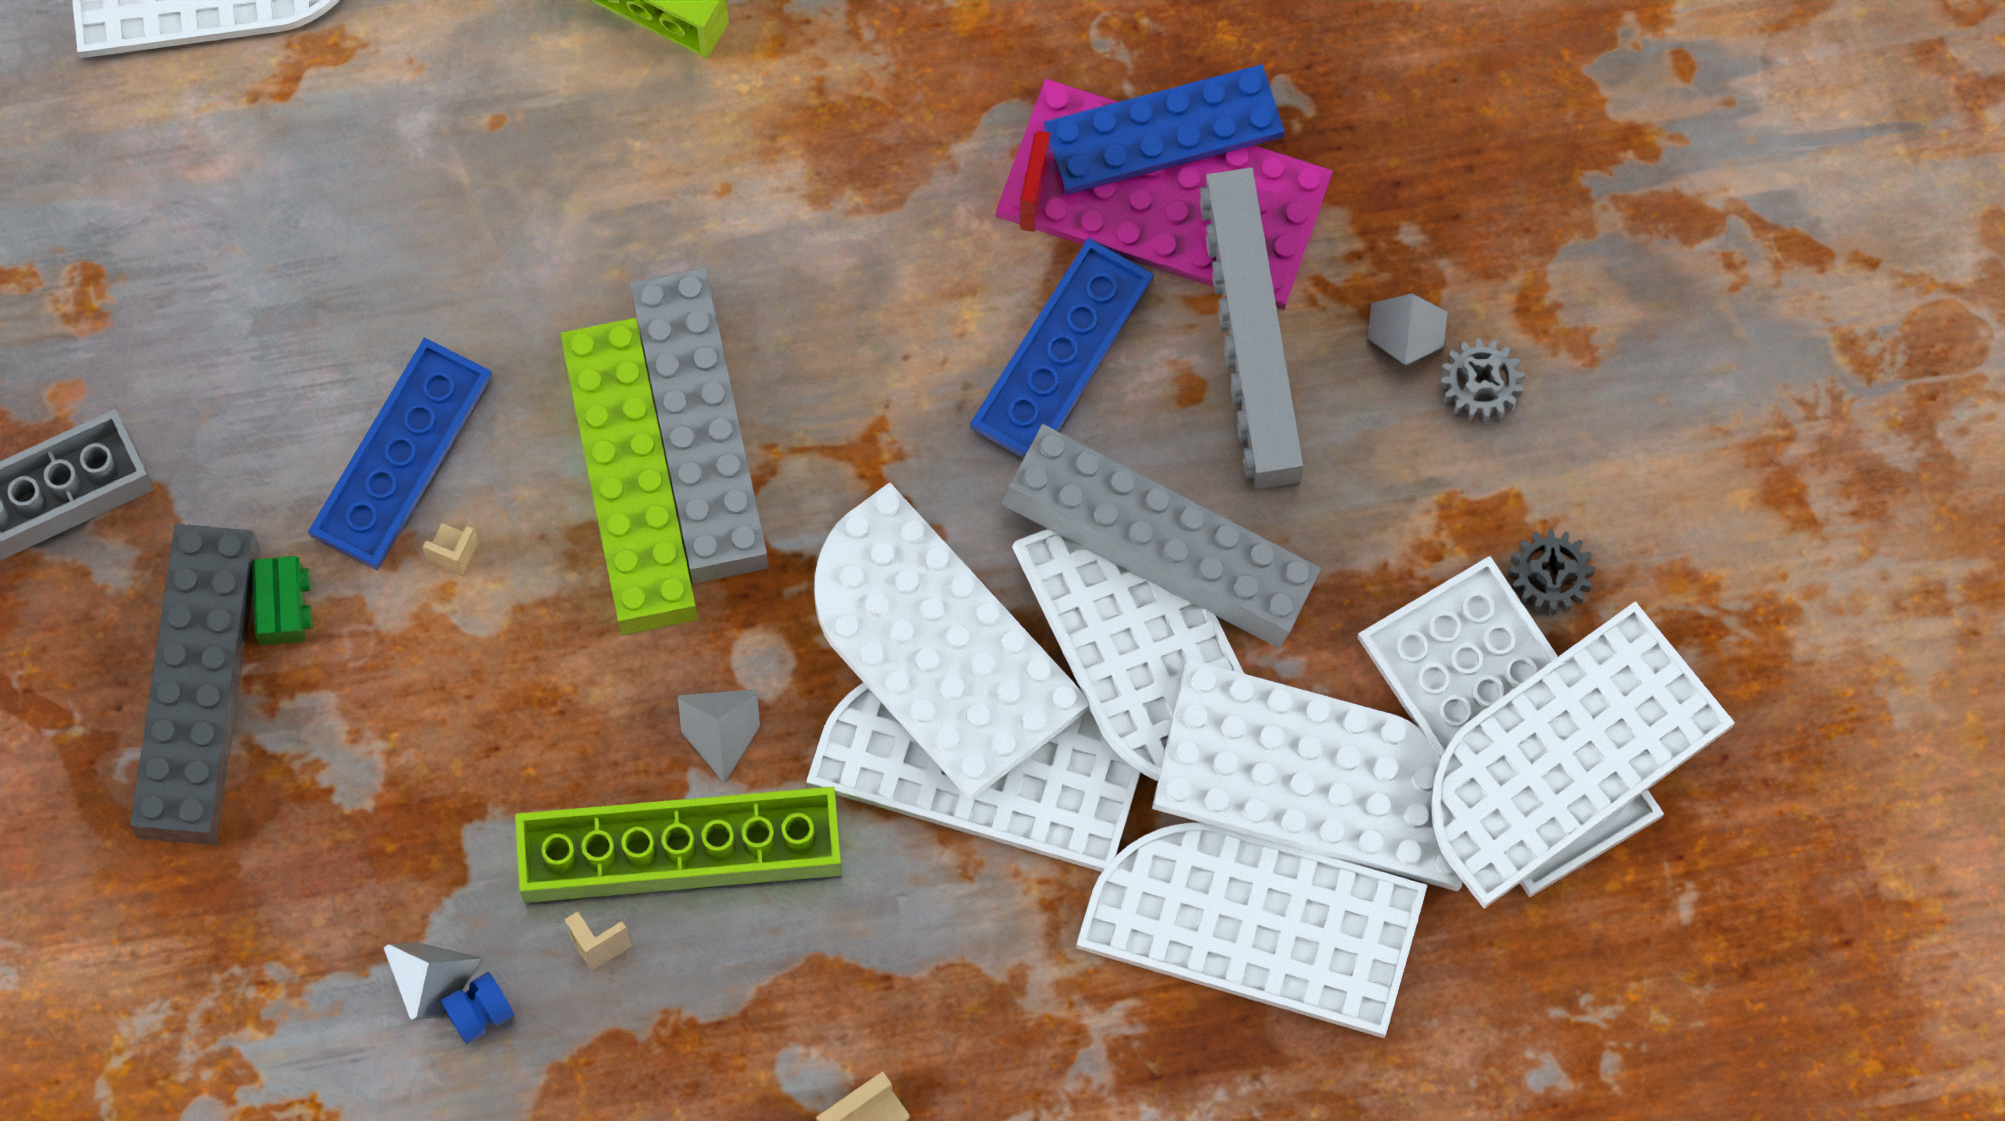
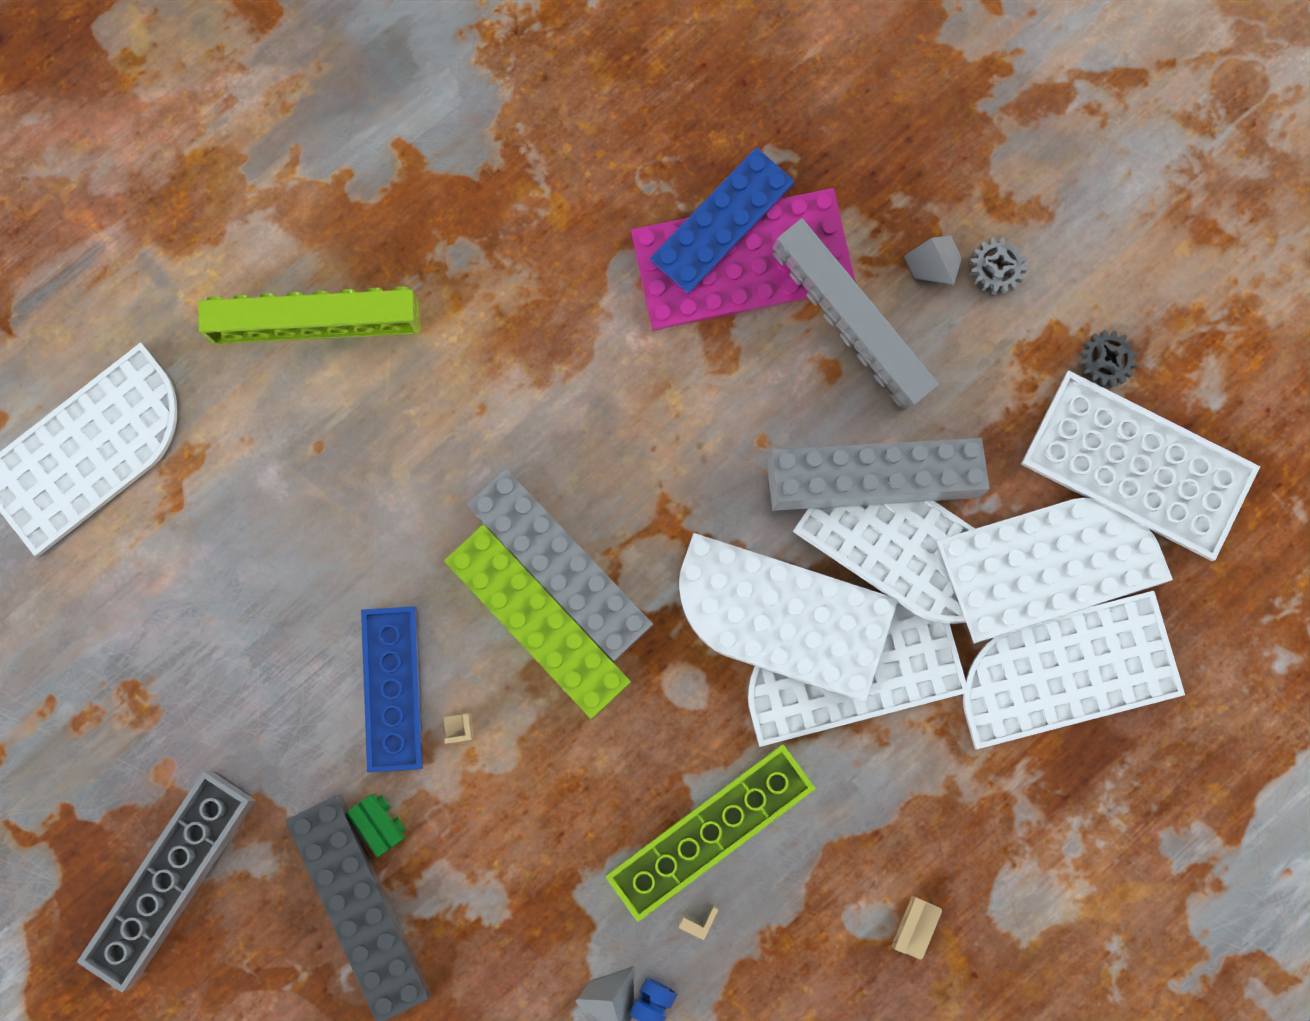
camera: 30 degrees left, 10 degrees up
light grey slope [678,689,760,784] -> none
blue plate [970,238,1154,458] -> none
red tile [1020,130,1050,232] -> none
white plate [1431,601,1735,909] -> none

